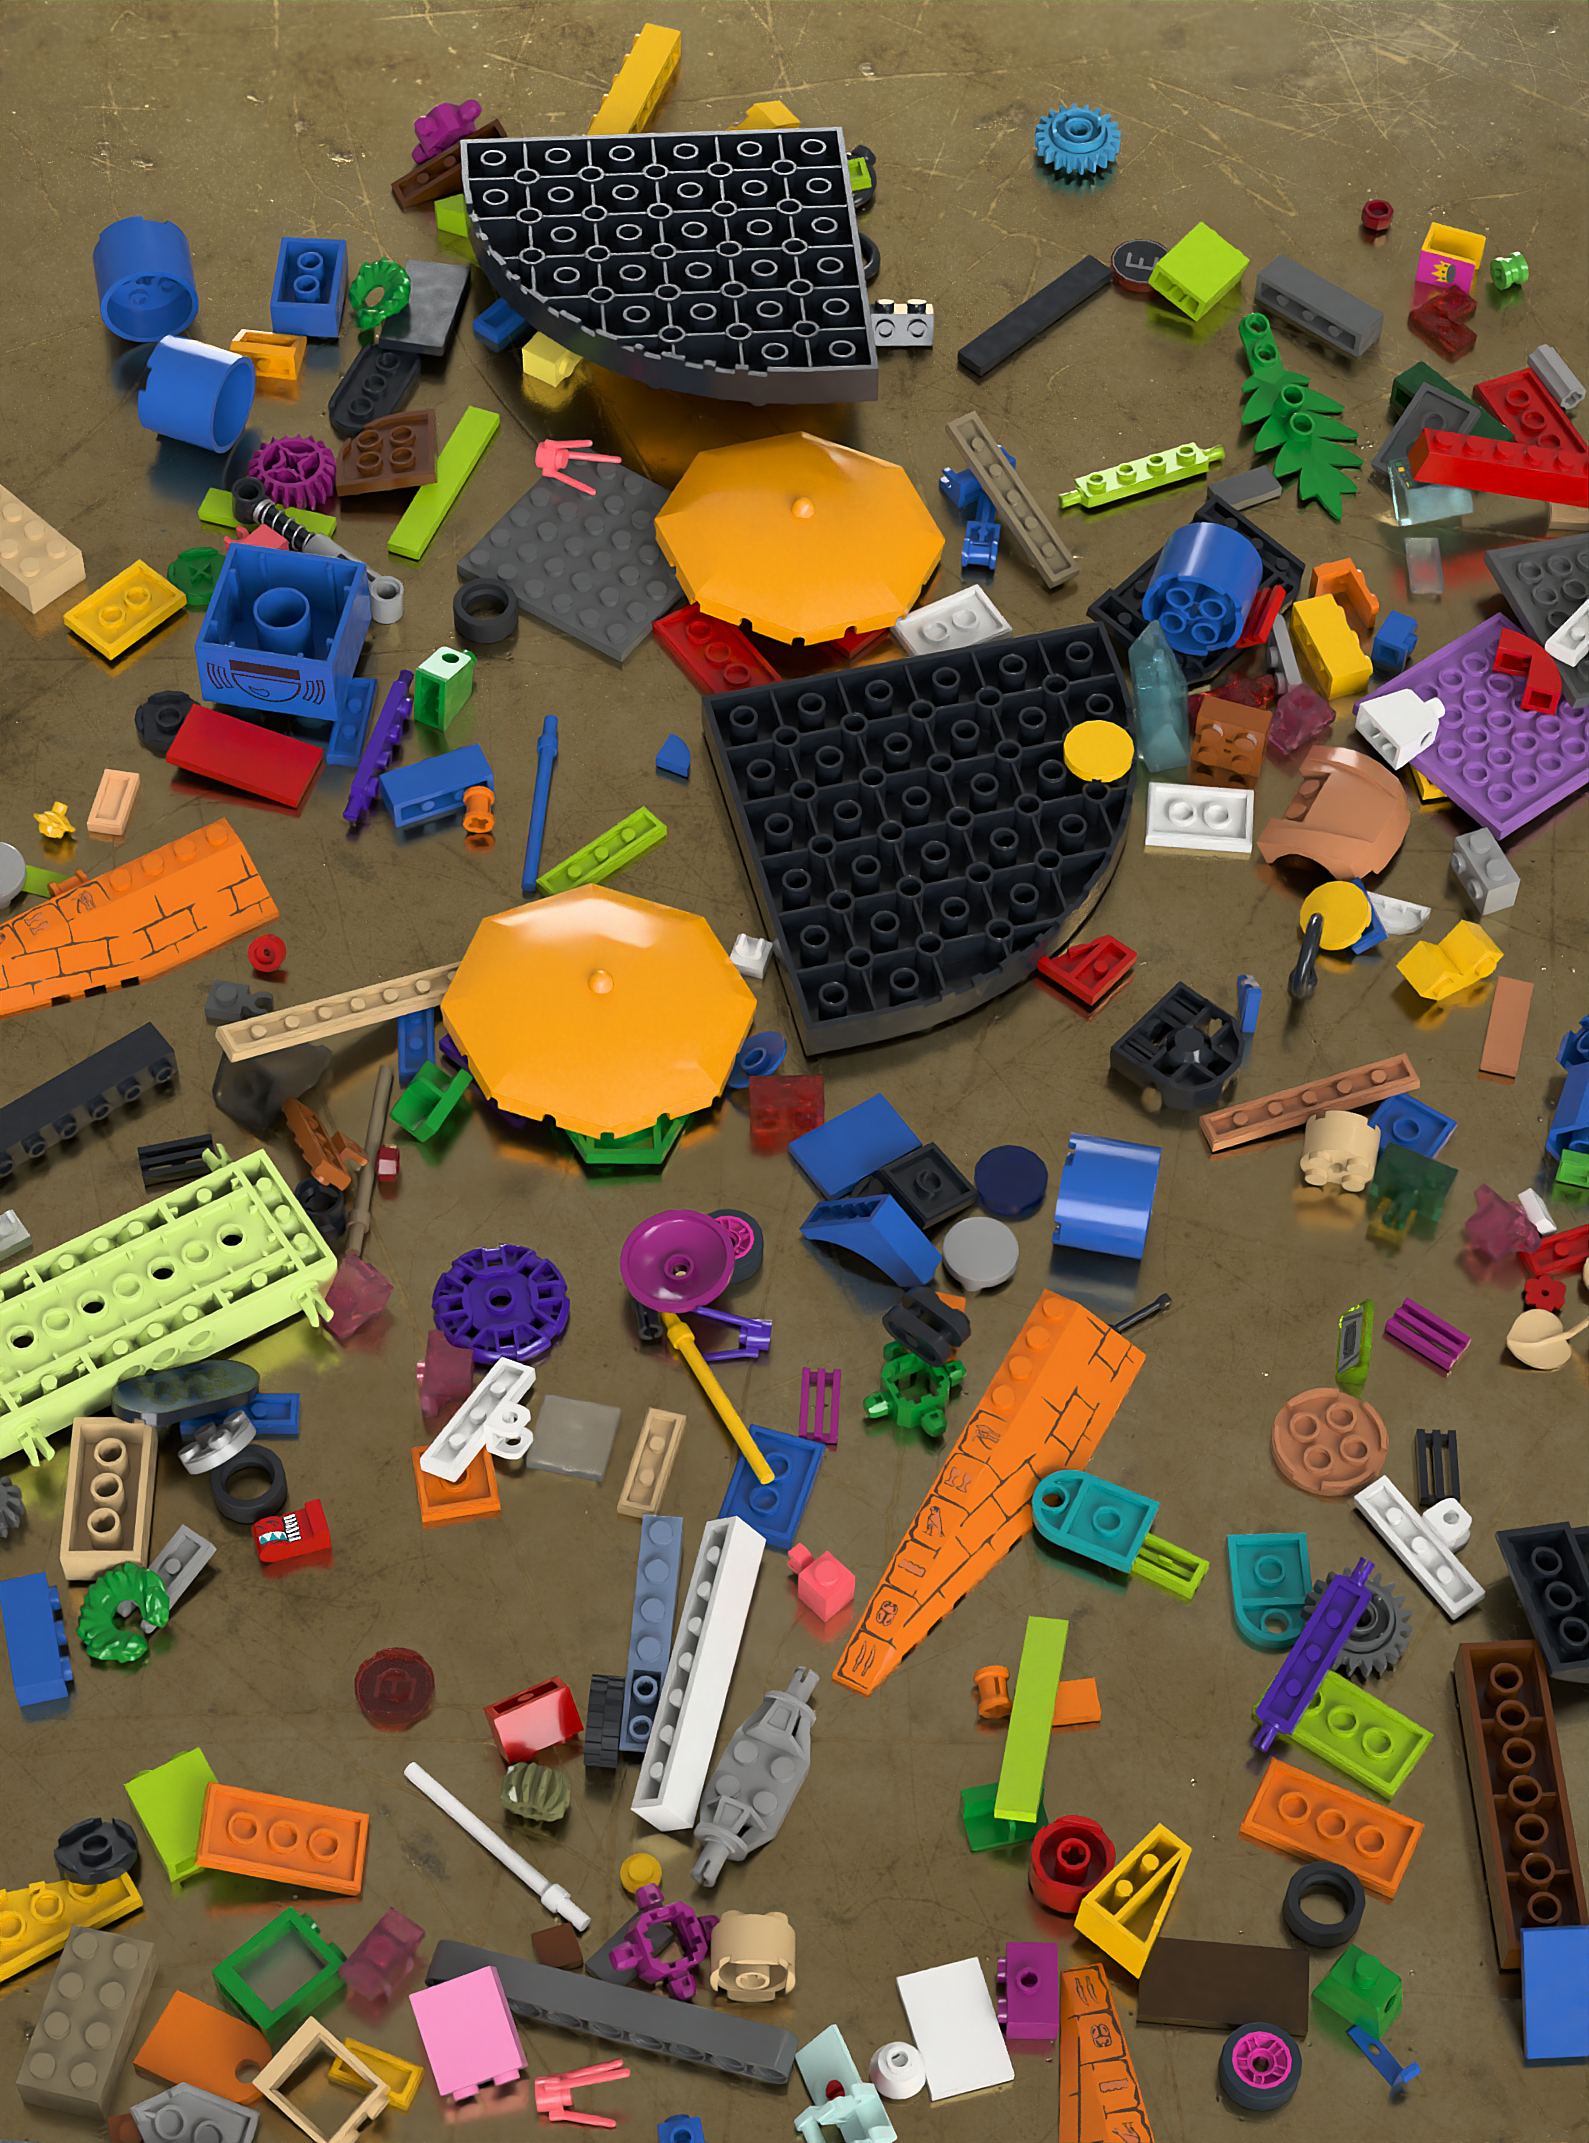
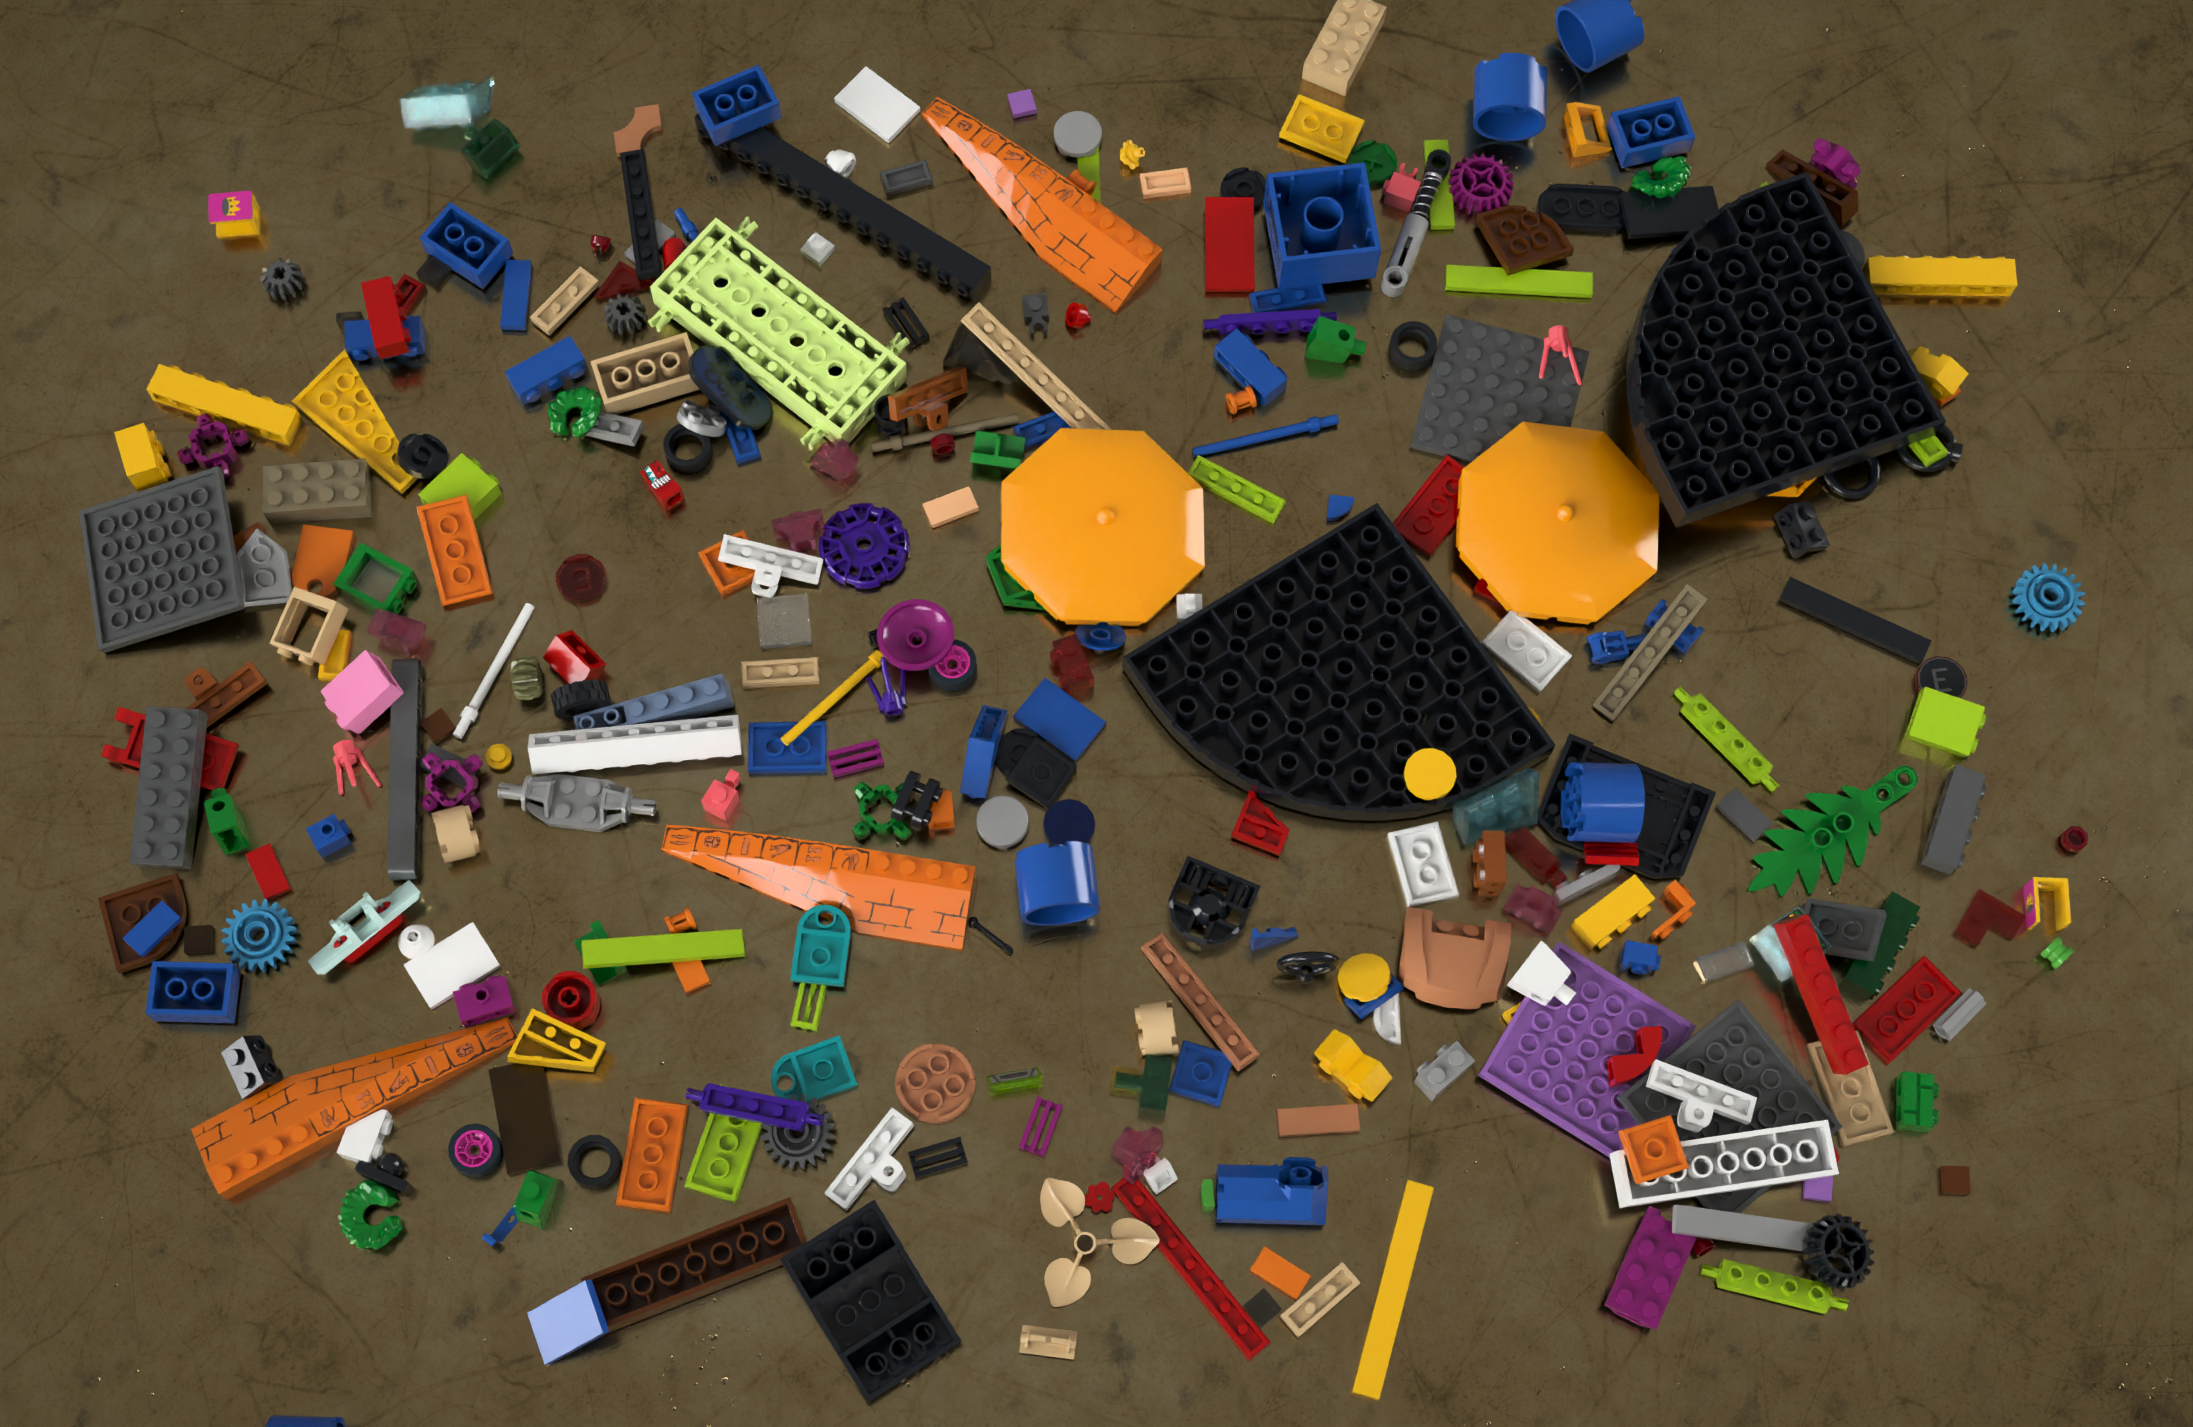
camera: 70 degrees right, 15 degrees up
none -> light nougat tile [922,486,979,529]

